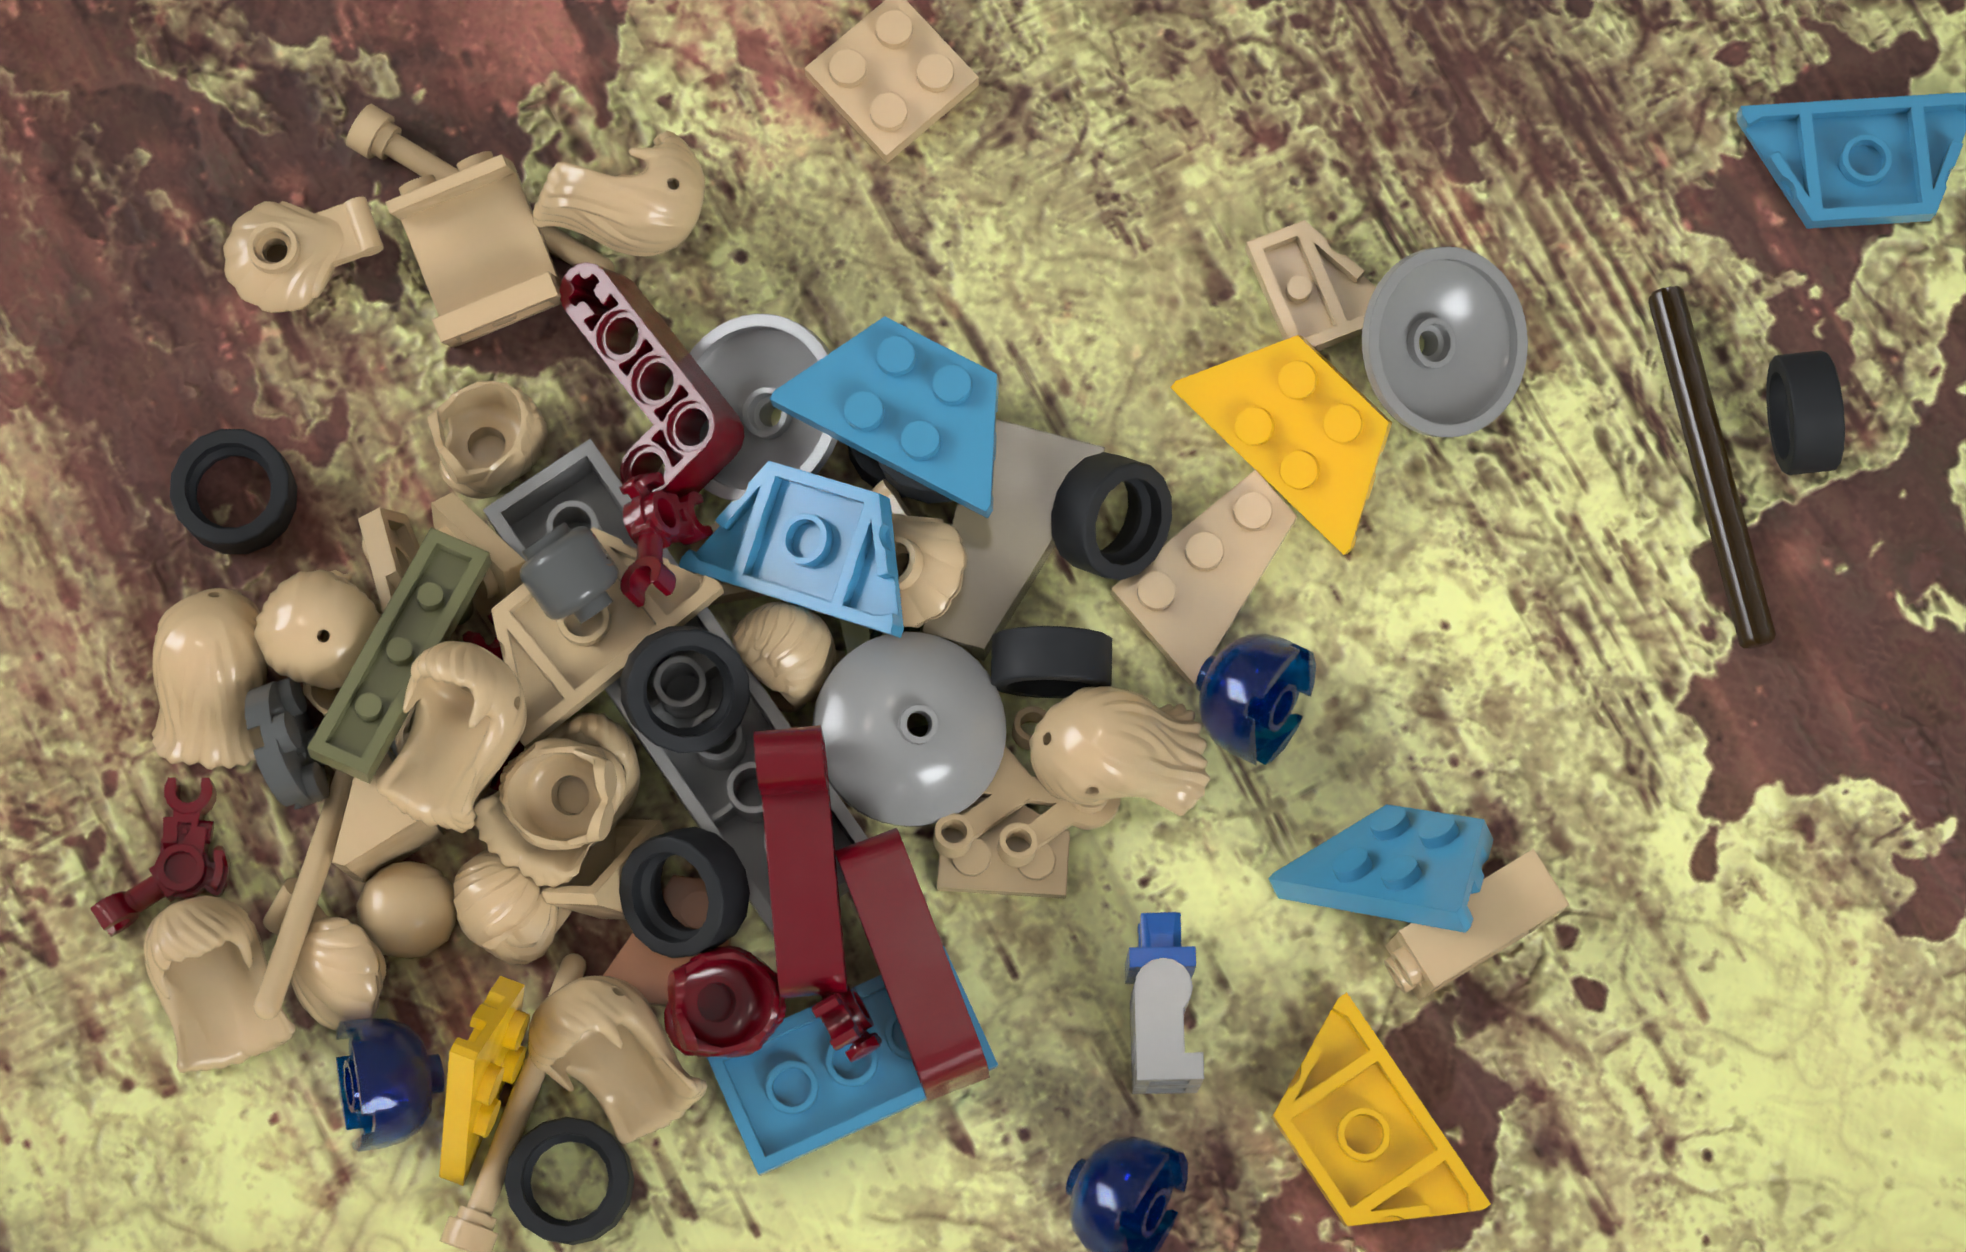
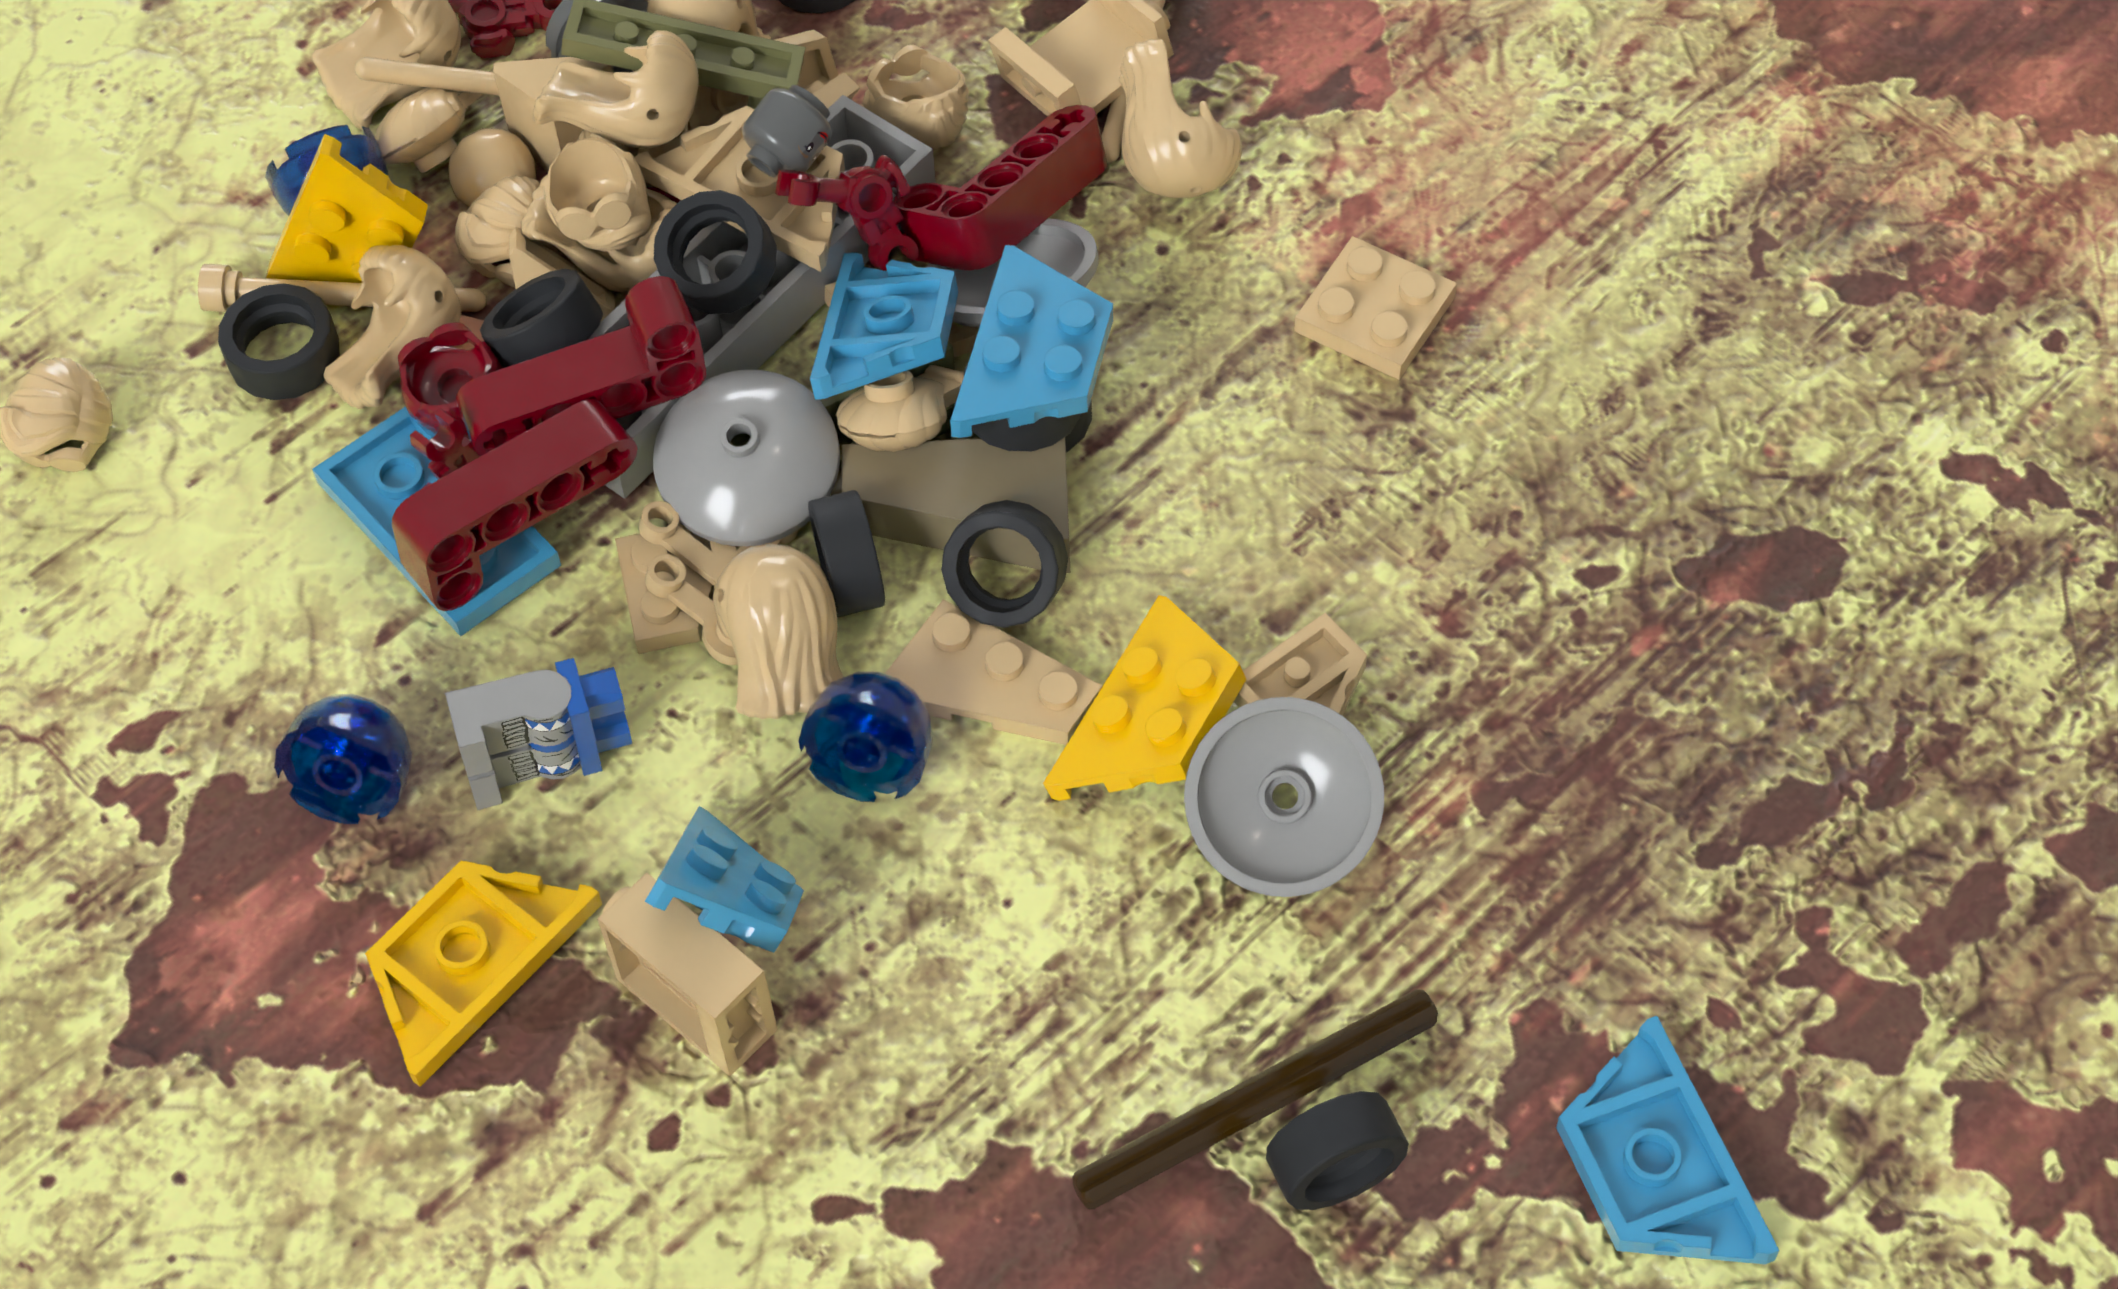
camera: 75 degrees right, 20 degrees down
tan hair [731,601,846,713] -> none

